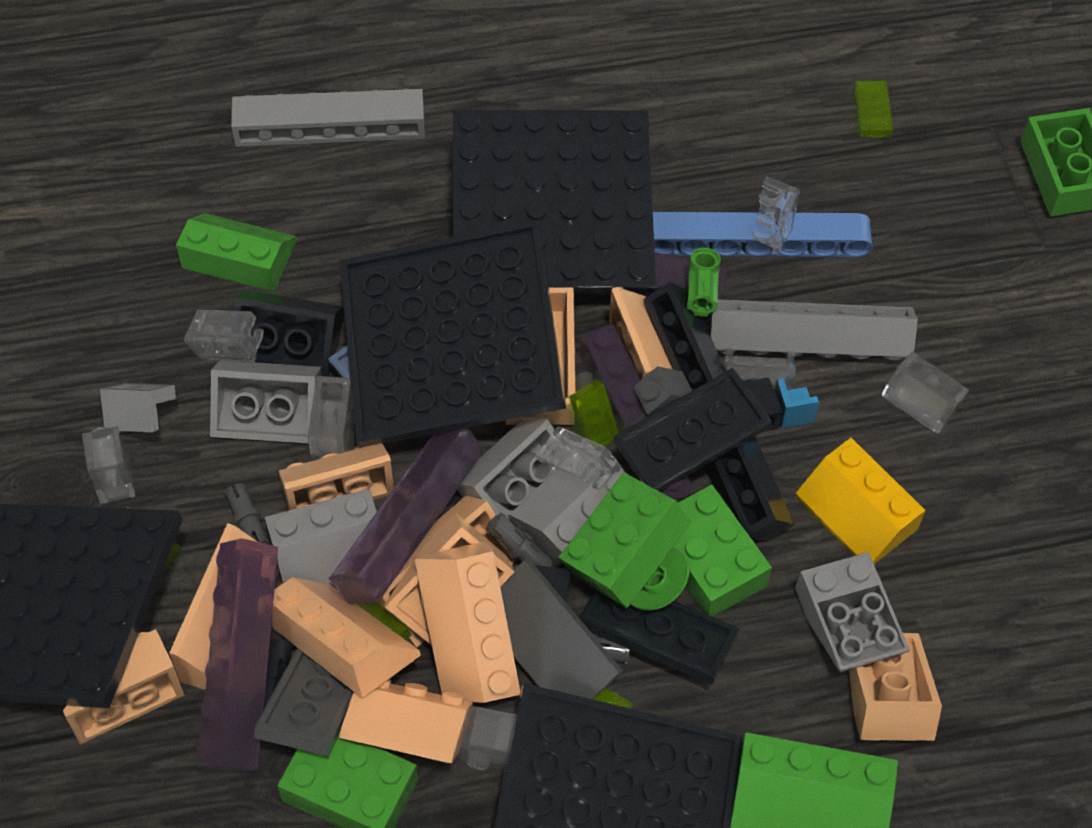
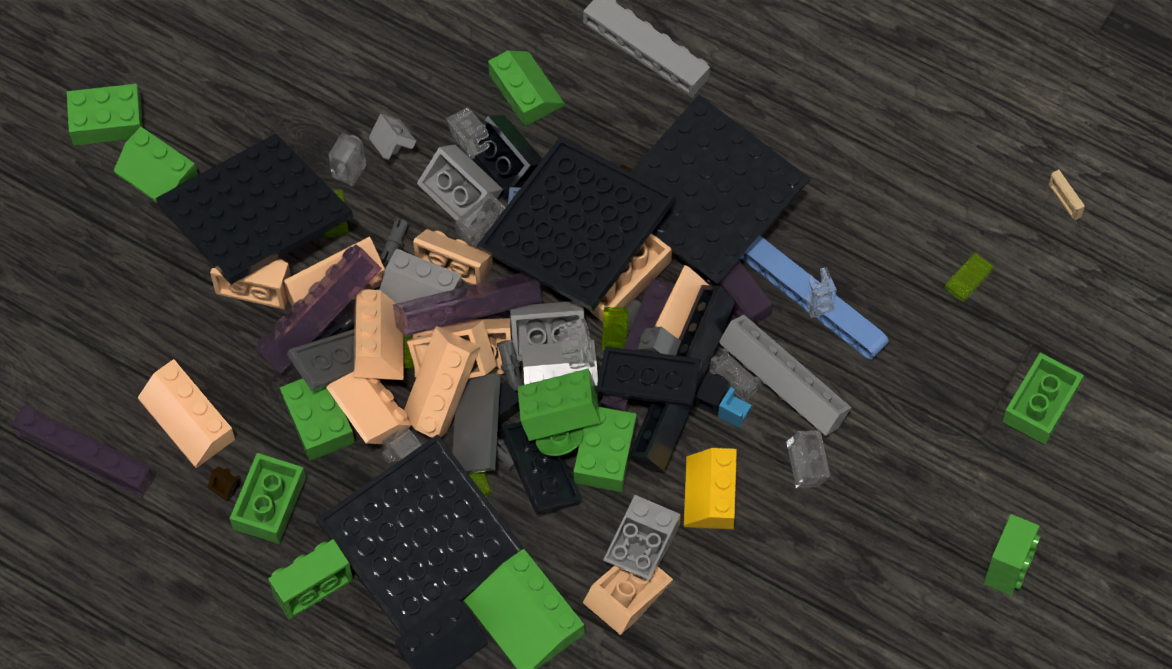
camera: 45 degrees right, 5 degrees up
bright green piece [687,248,721,317] -> none

